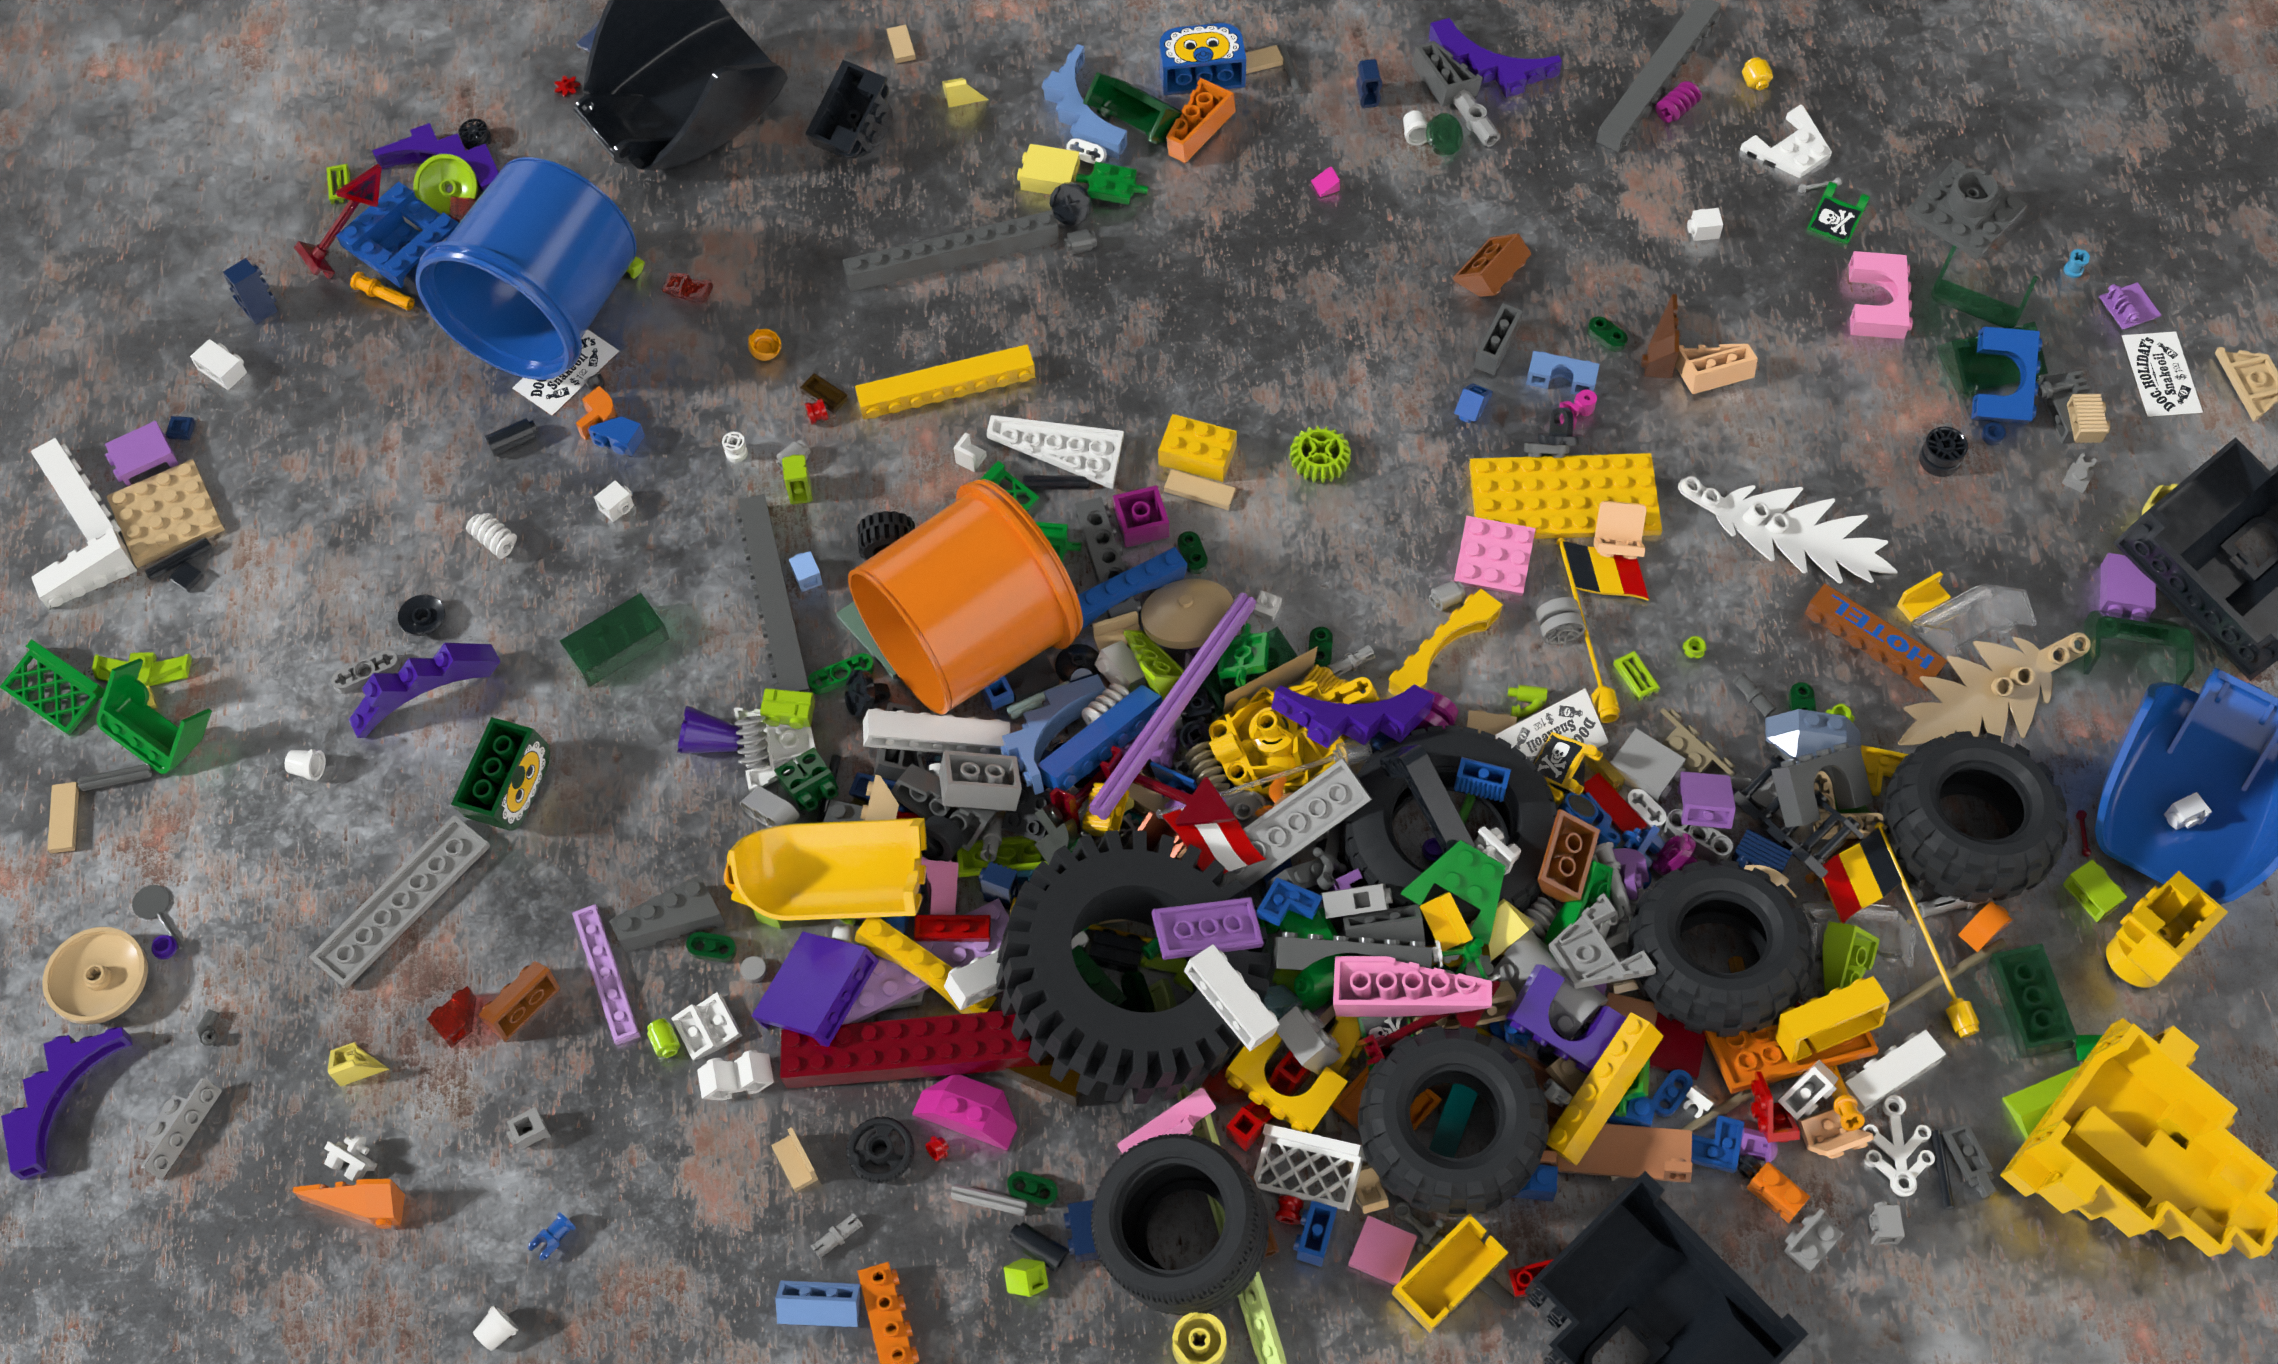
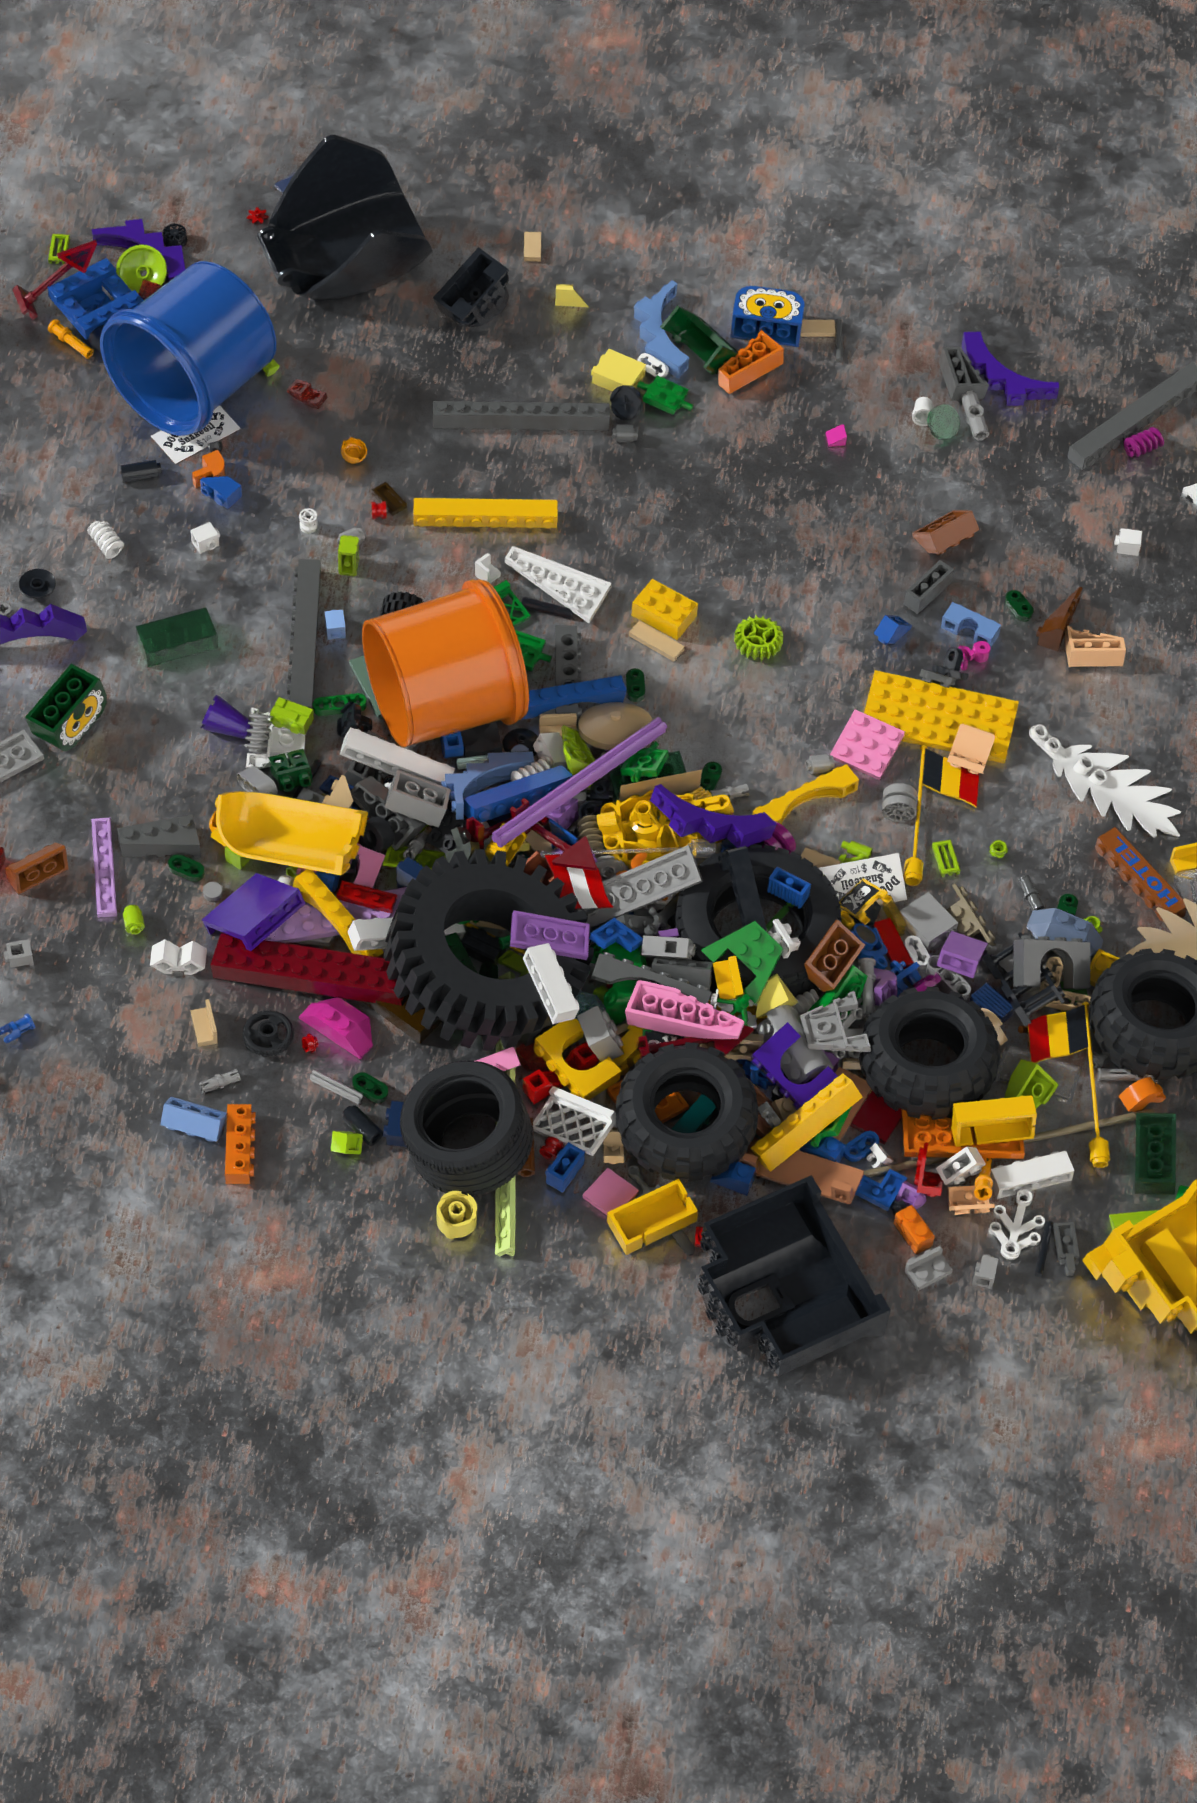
camera: 10 degrees right, 5 degrees down
white slope [671,992,743,1061] -> none
magenta brick [1113,485,1170,548] -> none
white tile [1252,590,1282,621] -> none
dark blue brick [1356,59,1382,108] -> none

